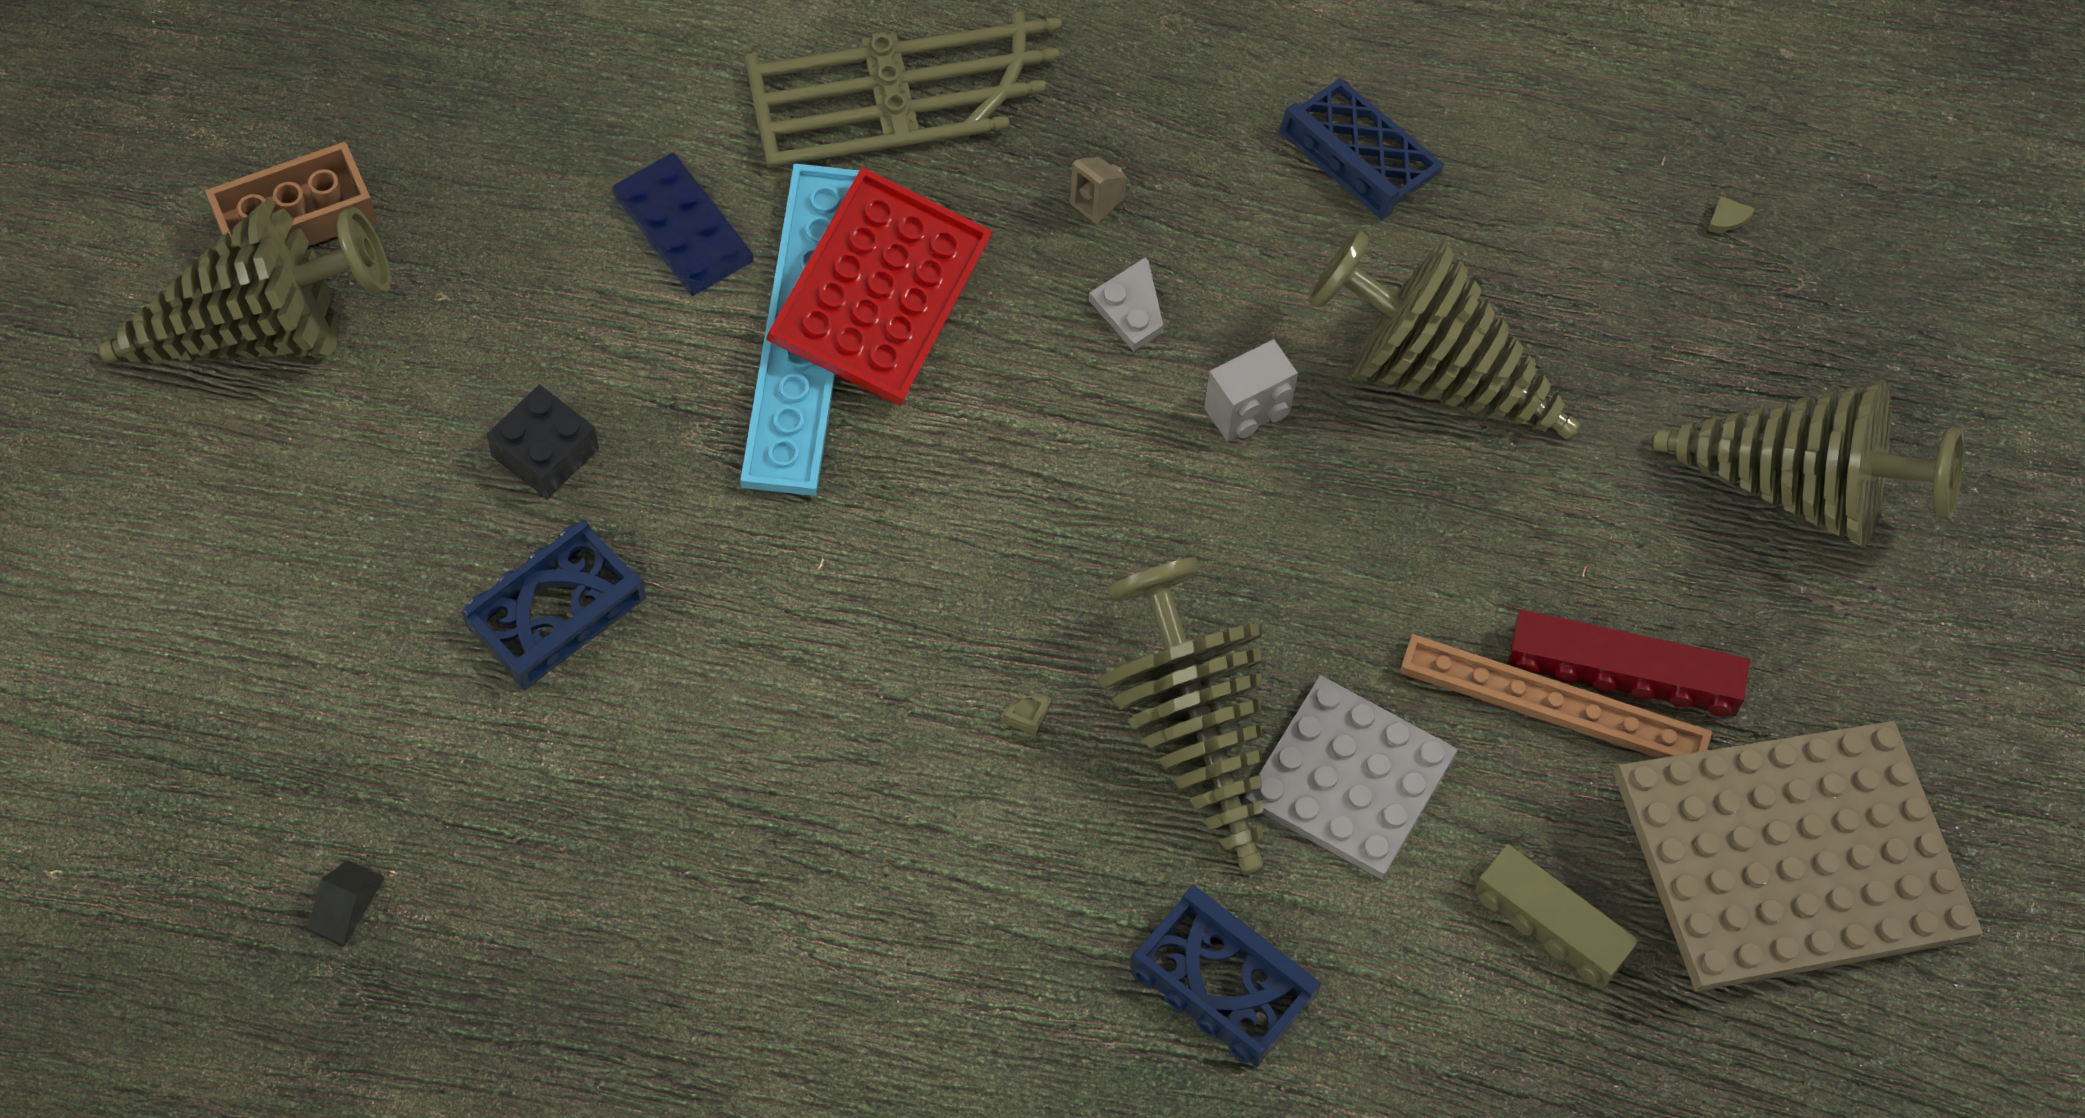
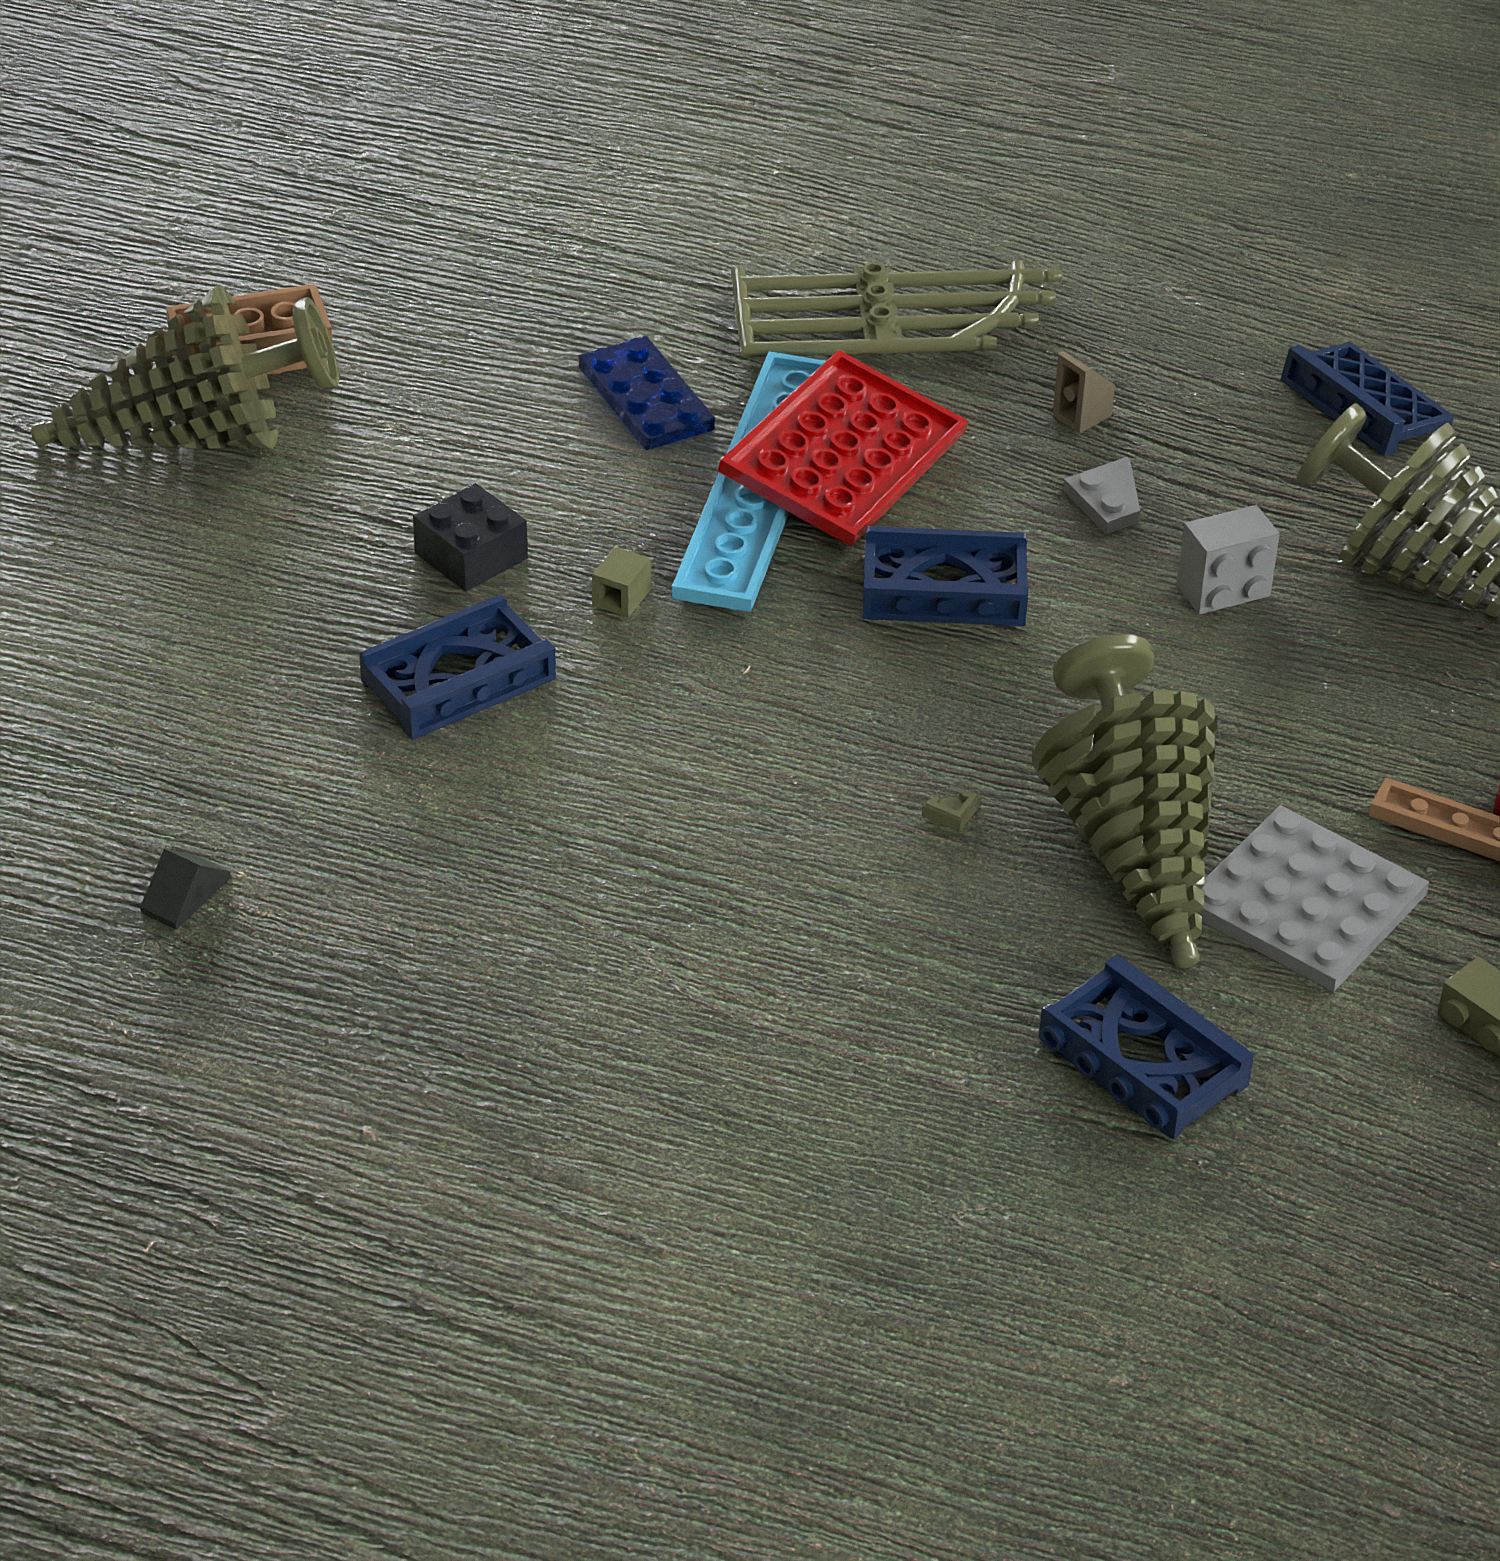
camera: 10 degrees right, 20 degrees down
none -> olive brick [592,547,651,618]
none -> dark blue fence [862,526,1028,626]

